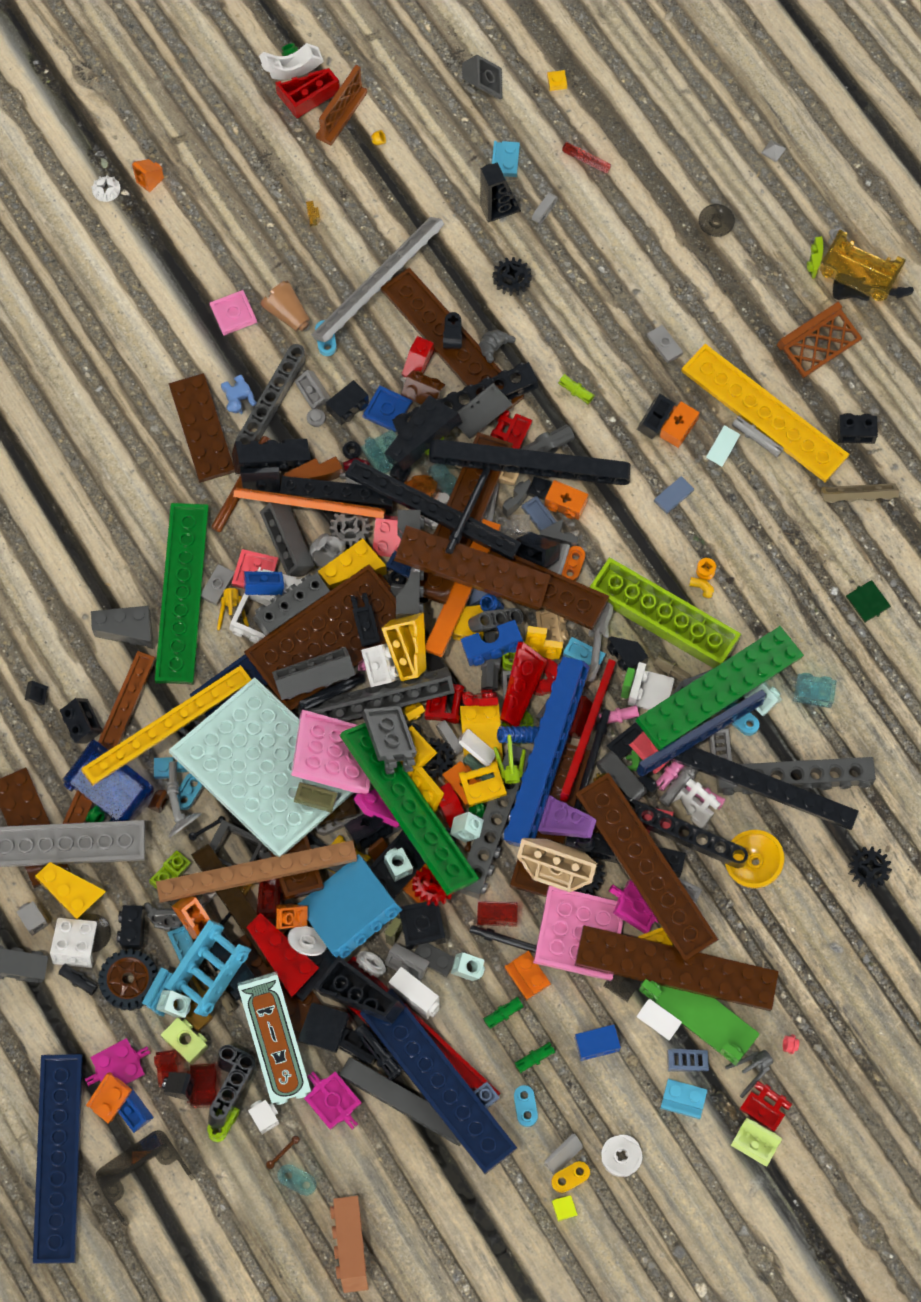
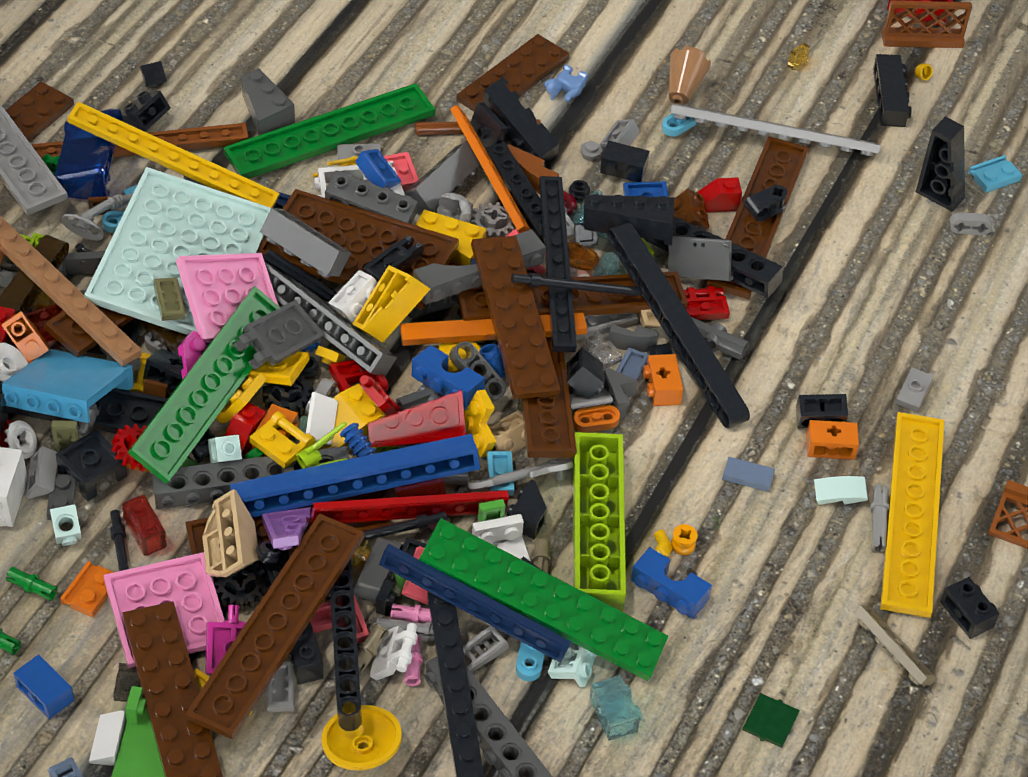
camera: 55 degrees right, 20 degrees down
bright pink plate [210,290,257,336] -> none
dark grey beam [235,344,306,444] -> none
light aqua brick [384,848,413,882] -> none
dark grey piece [479,329,516,363] -> none
black gear [492,257,532,296] -> none
lime pin [558,374,595,404] -> none
none -> blue arch [631,547,712,619]
none -> black brick [873,54,912,127]

